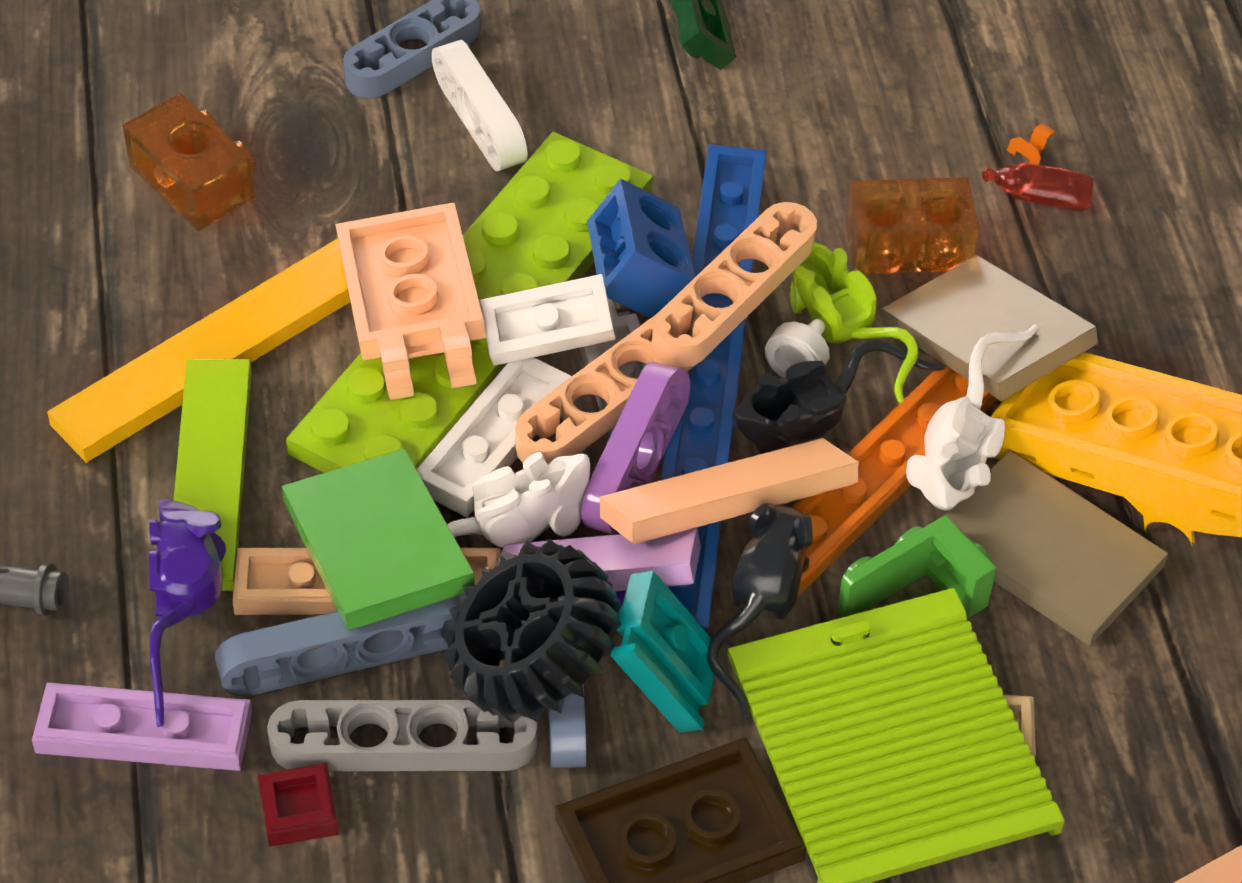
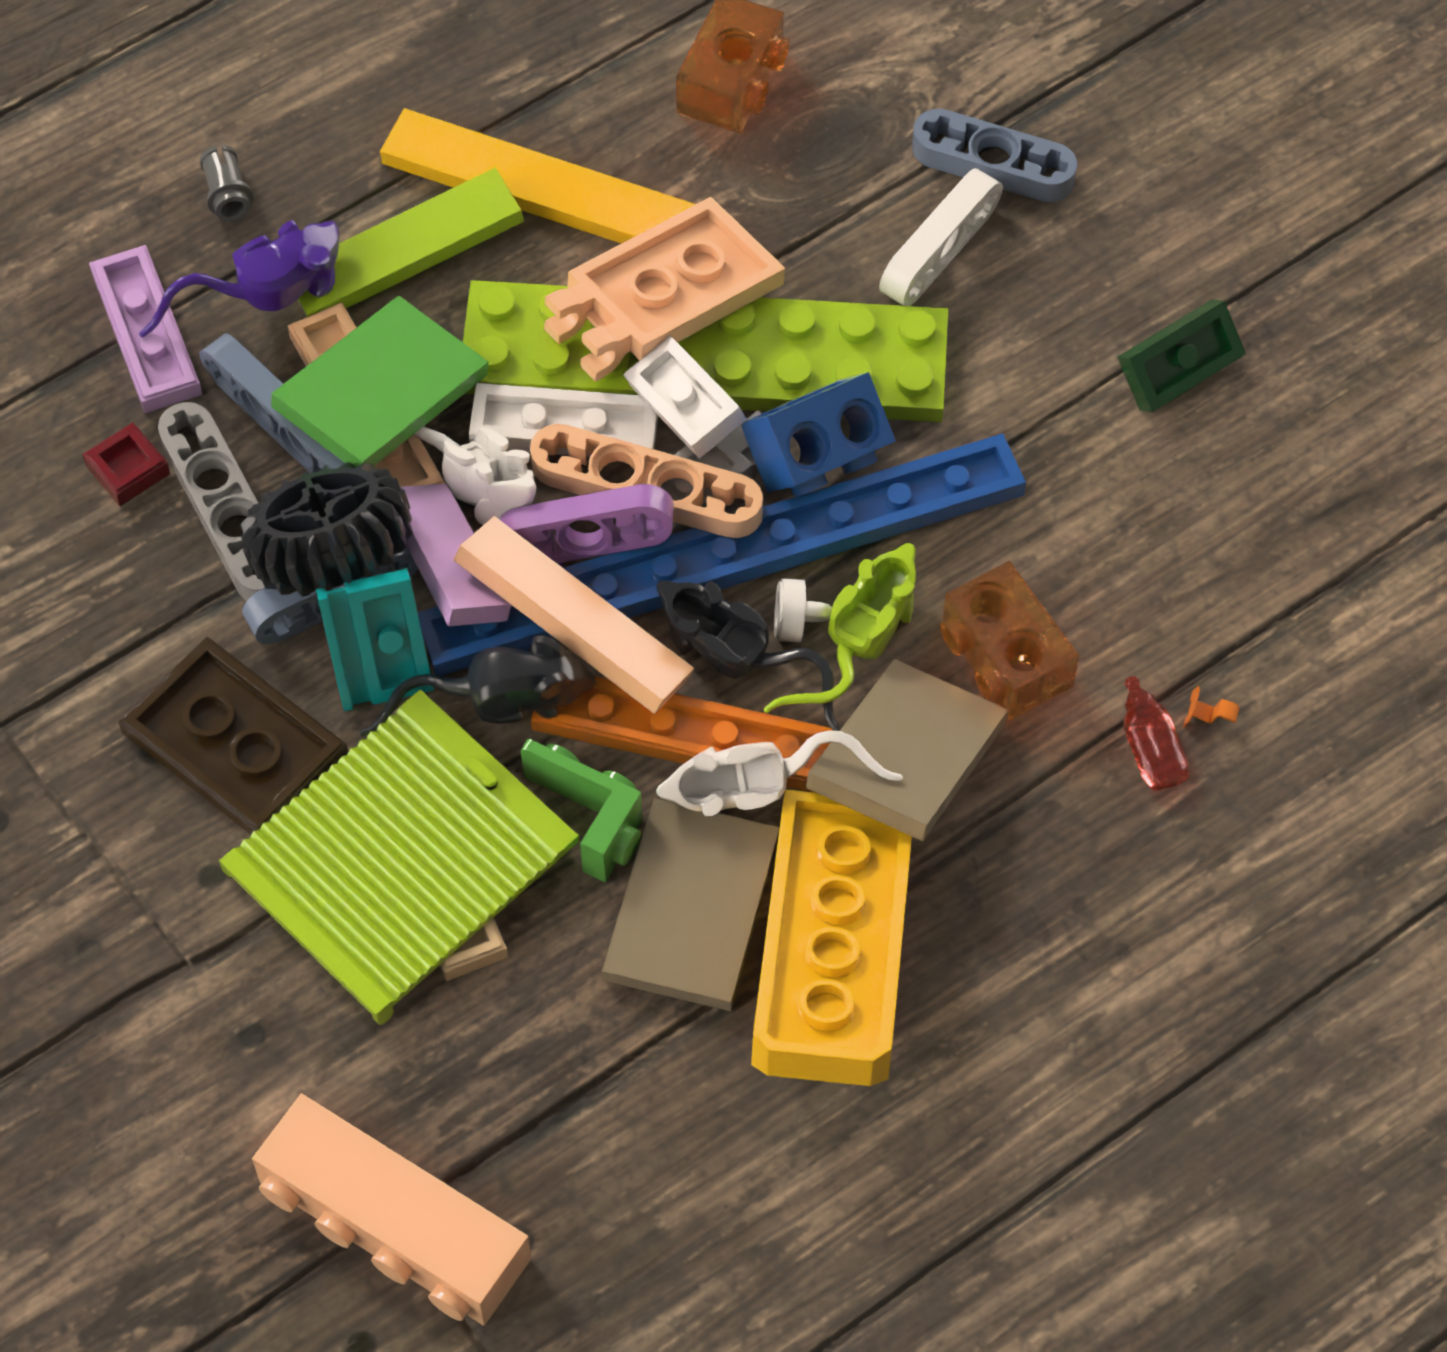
camera: 65 degrees right, 10 degrees up
light nougat beam [651,202,817,368] -> none

